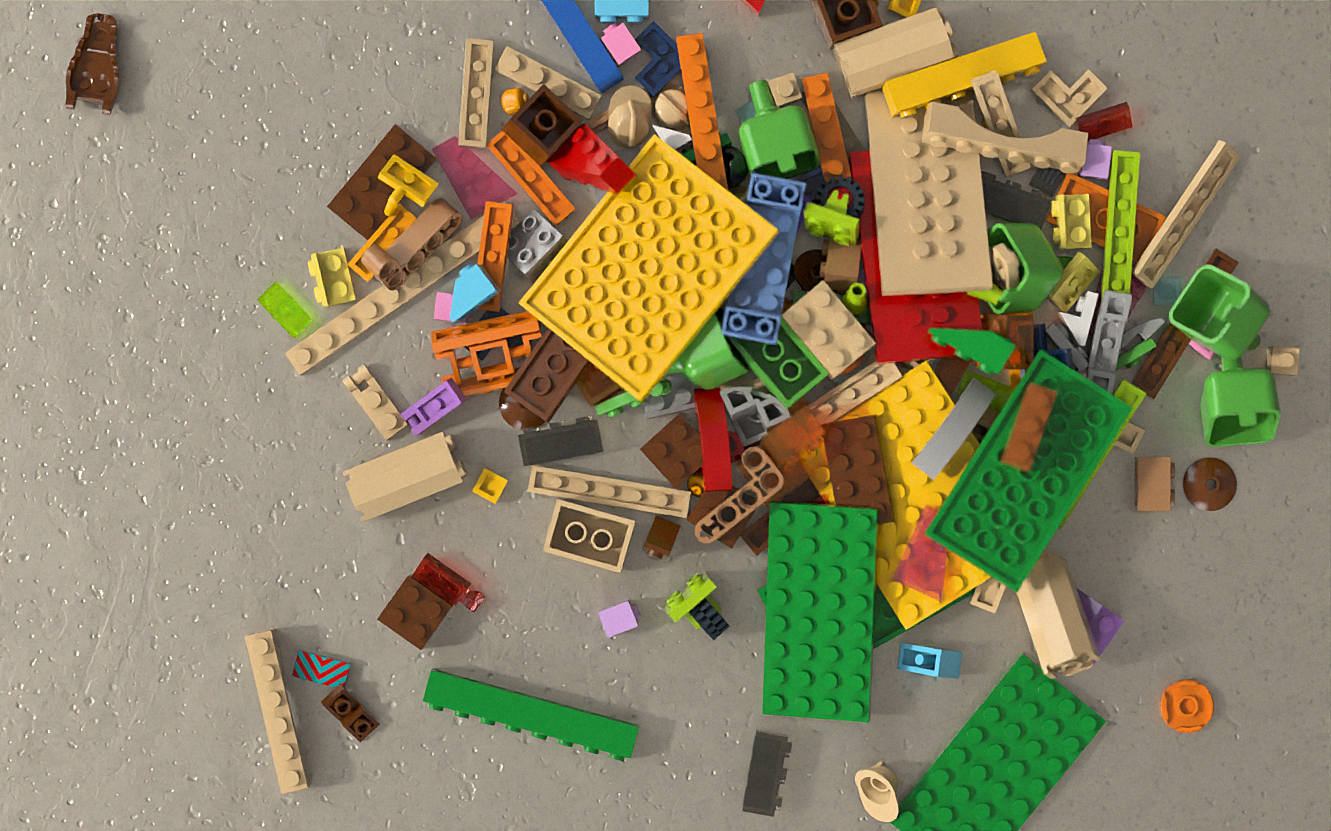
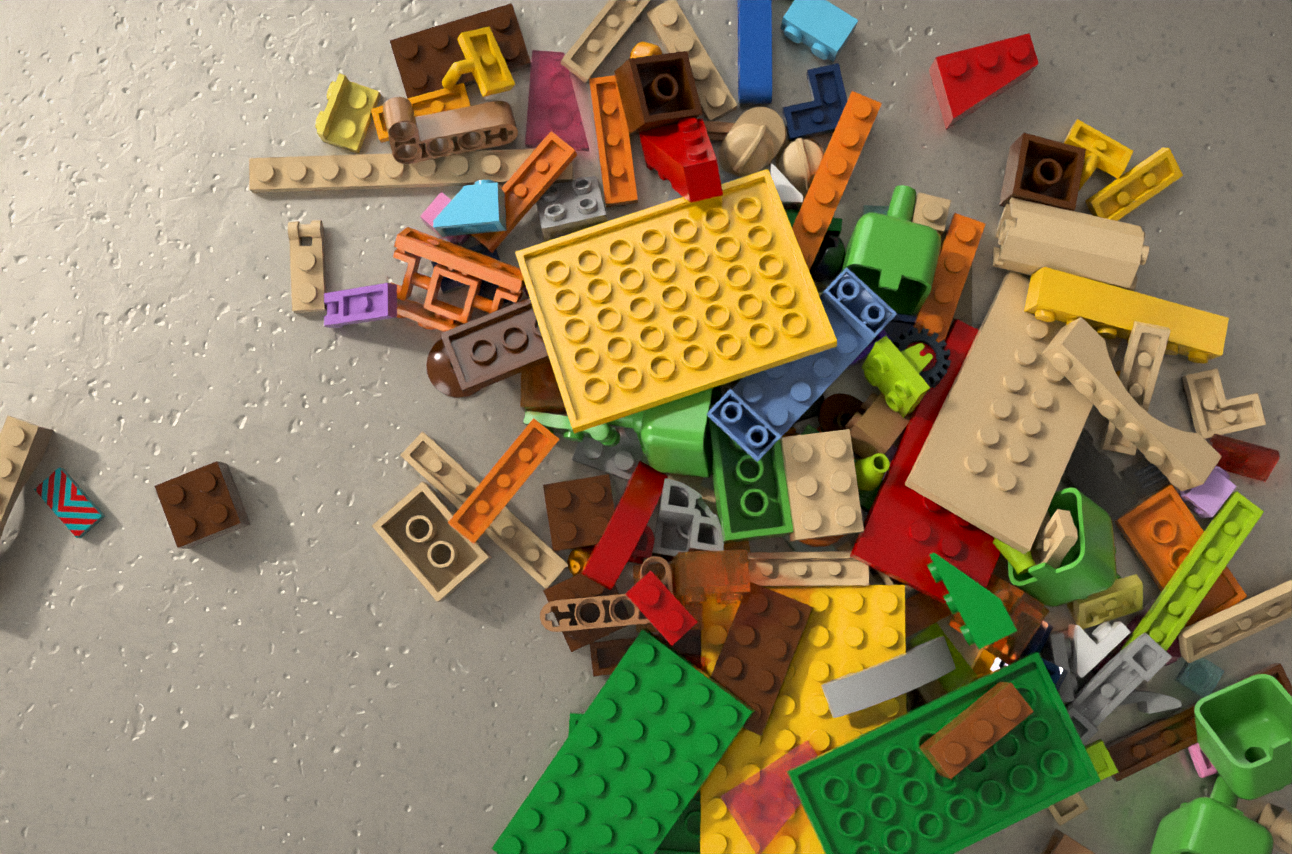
camera: 30 degrees right, 5 degrees down
clear neon green plate [257,281,314,339] -> none
reddish brown slope [321,683,380,742] -> none
tan brick [343,432,467,522] -> none
clear red plate [412,553,485,612] -> none
green brick [422,669,639,761] -> none
yellow plate [472,468,509,504] -> none
clear smoke brick [518,416,604,466] -> none
lavender brick [598,600,641,638] -> none
bright pink brick [601,23,641,67] -> none
reddish brown slope [644,515,681,559] -> none
lime plate [664,572,730,640] -> none
light yellow bracket [1051,194,1092,250] -> none
bright green plate [1115,338,1156,371] -> none
none -> orange plate [448,418,560,544]
none -> red plate [625,570,698,645]

